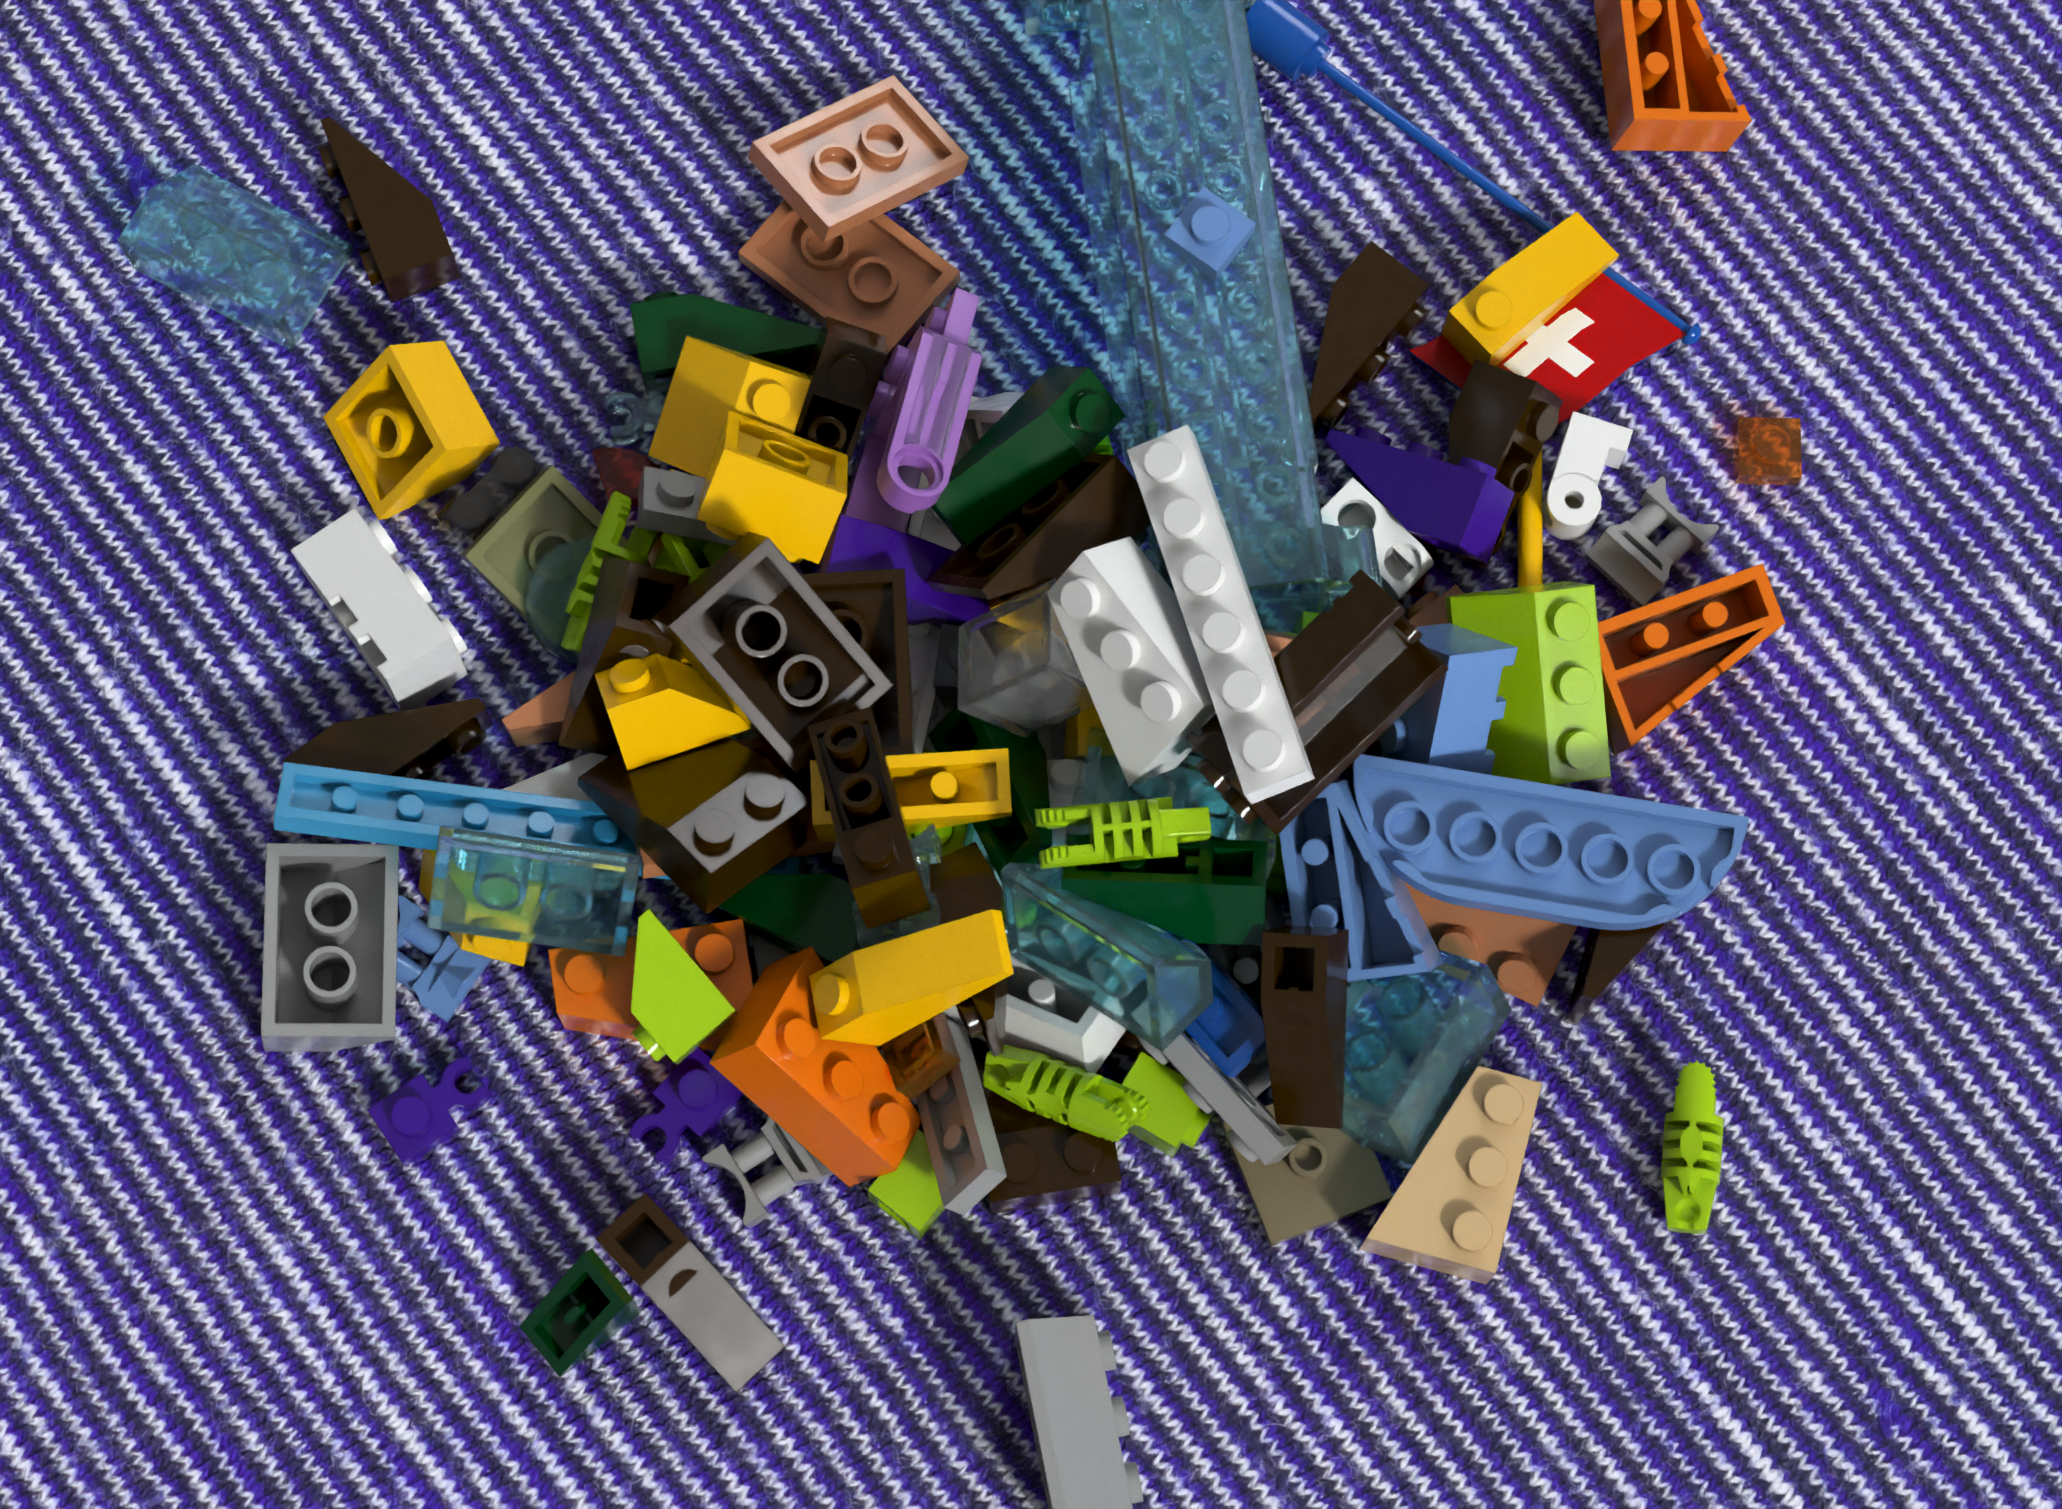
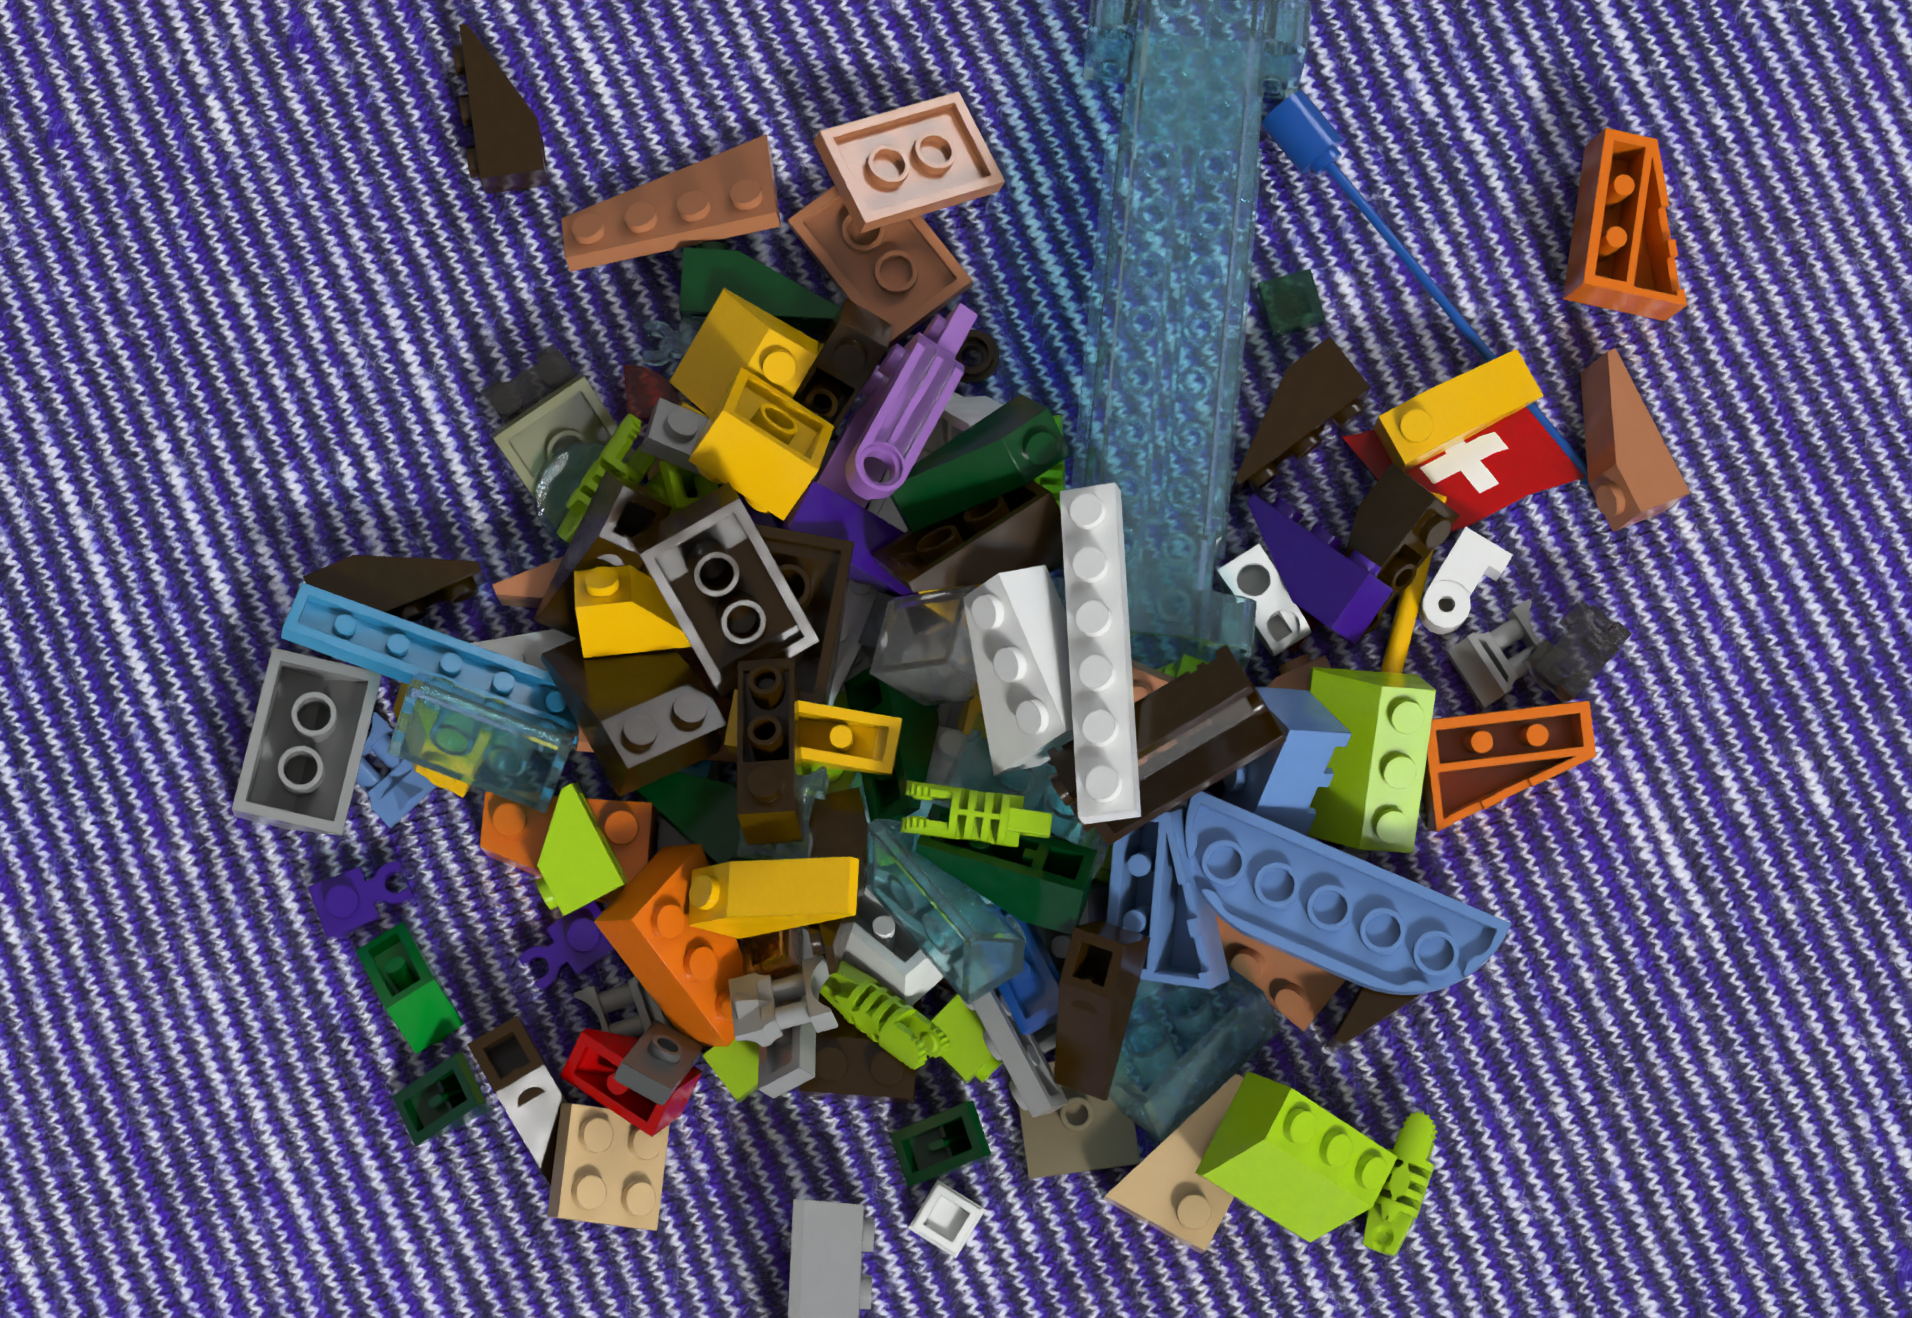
camera: 15 degrees right, 5 degrees up
clear light blue slope [118,164,354,350] -> none
white wedge [291,508,468,711] -> none
yellow slope [323,341,501,520] -> none
medium blue plate [1163,186,1256,281] -> none
clear orange plate [1734,417,1802,485] -> none
none -> green slope [356,921,464,1054]
none -> tan plate [547,1103,670,1231]
none -> red slope [560,1028,703,1137]
none -> nougat wing [561,134,781,272]
none -> dark grey plate [614,1020,704,1106]
none -> light grey piece [728,955,839,1047]
none -> dark green slope [890,1100,991,1187]
none -> white tile [908,1180,986,1258]
none -> dark brown plate [955,330,999,384]
none -> lime slope [1195,1071,1398,1242]
none -> clear green plate [1257,269,1326,339]
none -> clear smoke piece [1522,599,1632,703]
none -> nougat slope [1580,348,1690,532]

